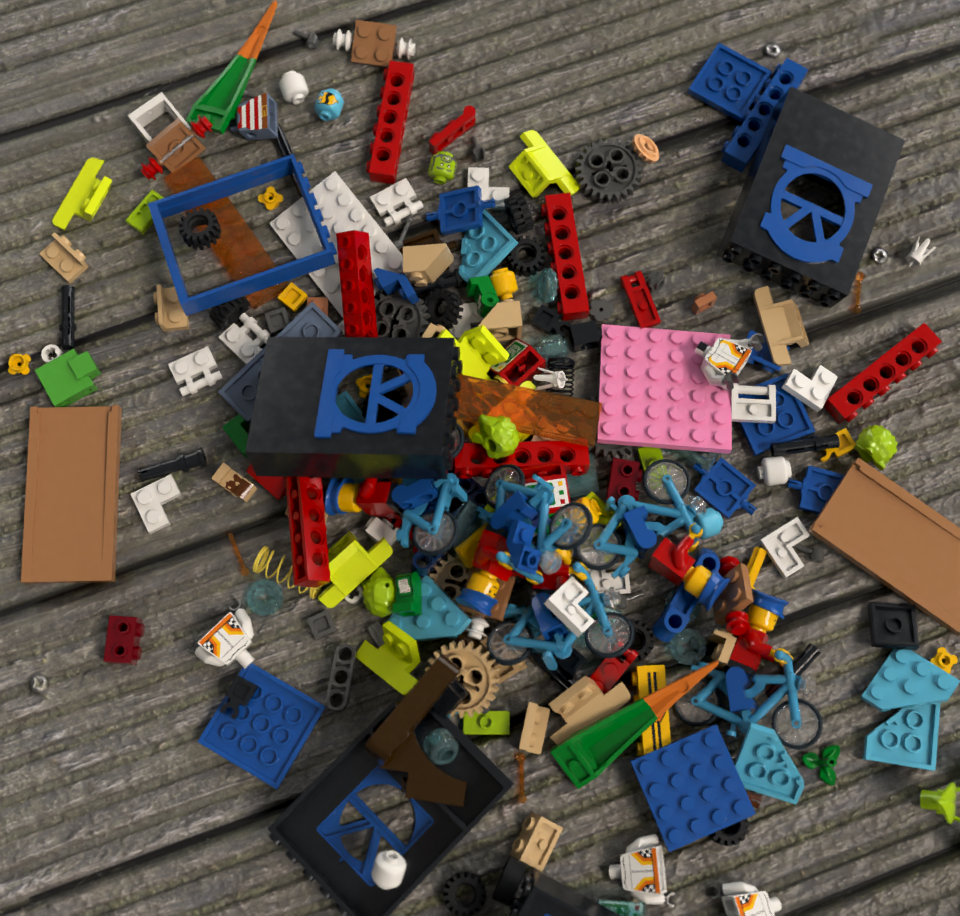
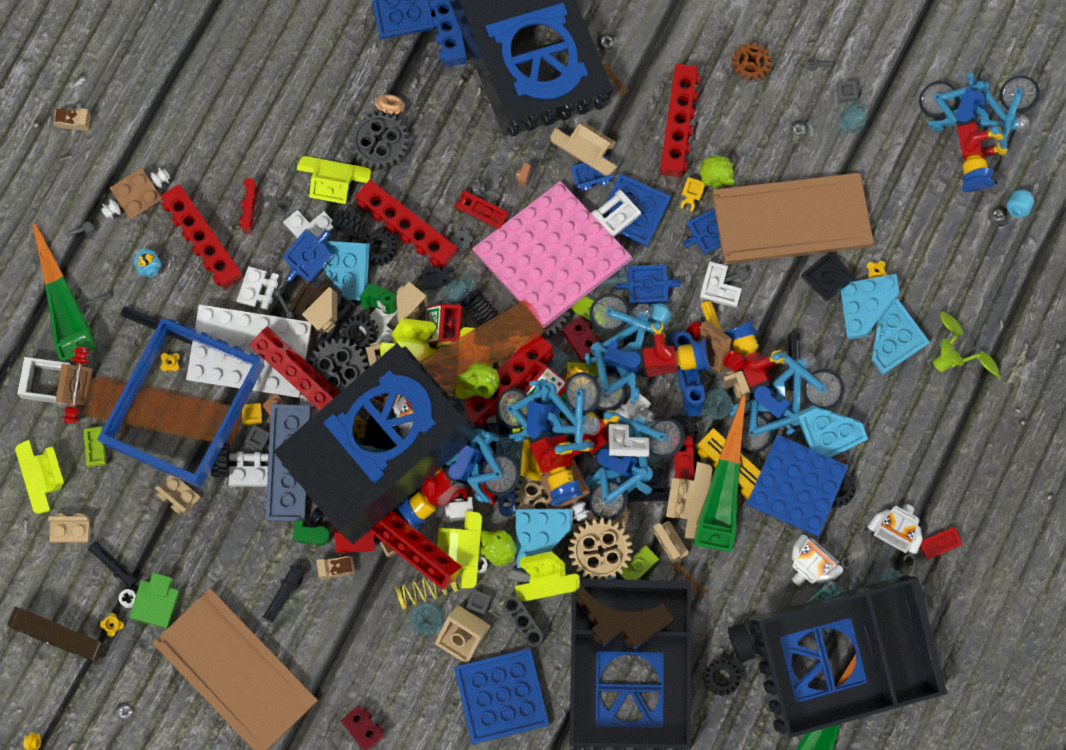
camera: 40 degrees left, 0 degrees up
white plate [131,474,182,534] -> none
white plate [168,346,223,396] -> none
black tyre [178,207,221,250] -> none
white torso [187,600,255,669] -> none
black plate [220,675,258,720] -> none
clear orange hinge [228,532,250,576] -> none
torso [229,93,278,141] -> none
white head [279,71,309,104] -> none
dark brown beam [364,654,461,766] -> none
white head [371,850,406,889] -> none
blue slope [374,268,420,305] -> none
green leg [392,572,422,617] -> none
clear light blue head [423,728,459,765] -> none
lime head [428,151,457,185] -> none
black brick [432,678,470,718] -> none
yellow head [489,268,518,301] -> none
blue slope [506,519,542,575] -> none
tan bracket [510,811,563,872] -> none
white piece [533,367,568,390] -> none
clear light blue gear [537,268,559,303] -> none
black brick [569,320,603,352] -> none
torso [695,333,765,391] -> none
white head [757,456,792,486] -> none
black pin [770,434,840,457] -> none
white plate [782,365,838,412] -> none
green plant [802,745,840,786] -> none
white piece [905,236,937,267] -> none
none -> tan slope [435,605,491,664]

